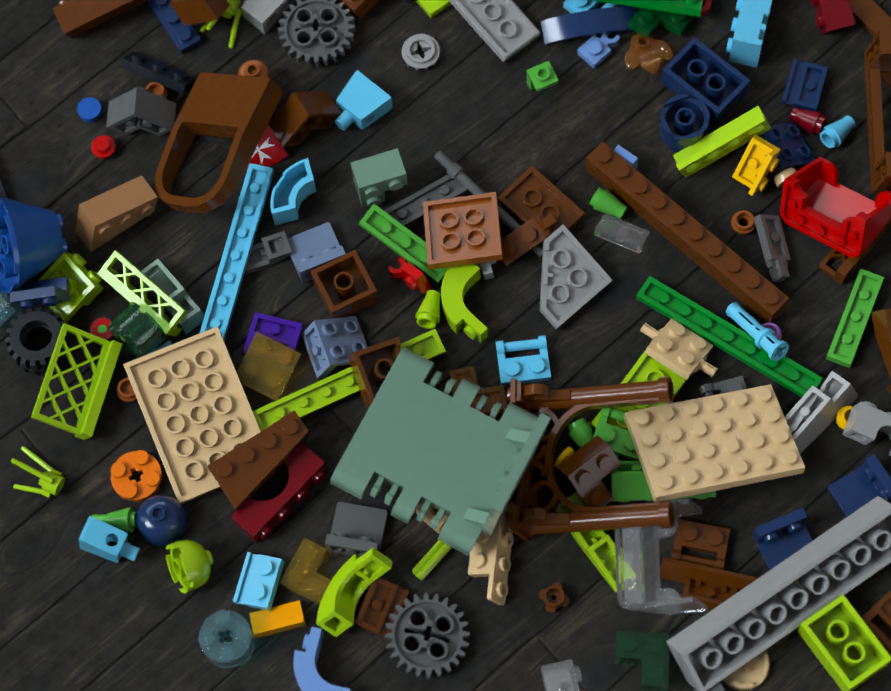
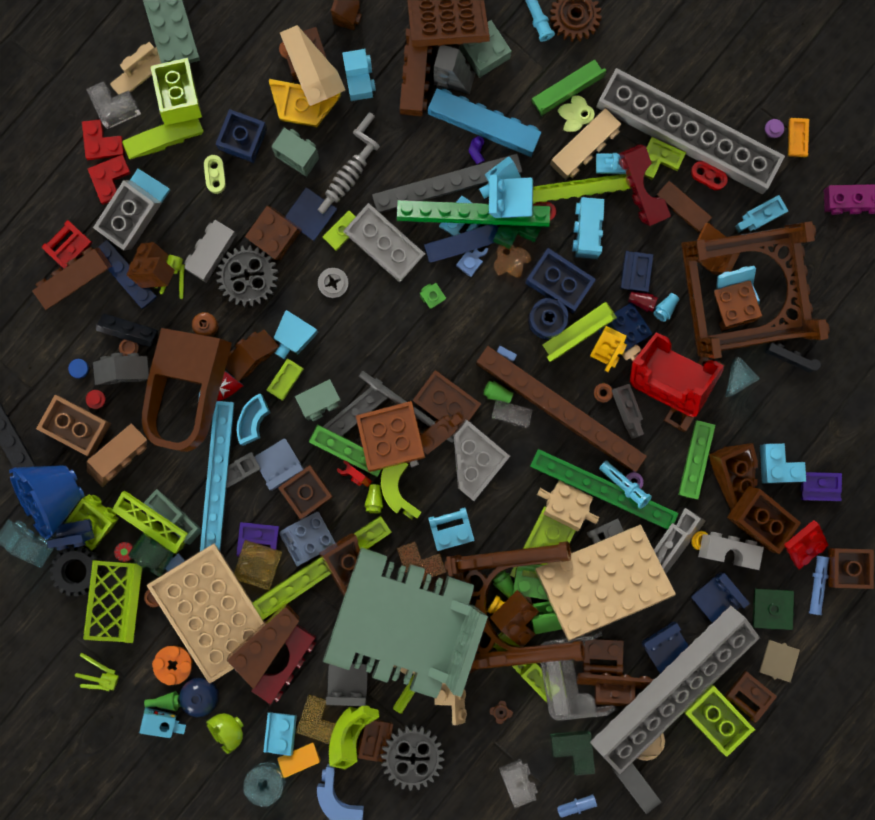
camera: 20 degrees left, 15 degrees up
none -> medium nougat brick [36,395,111,457]
none -> lime plate [267,358,304,401]

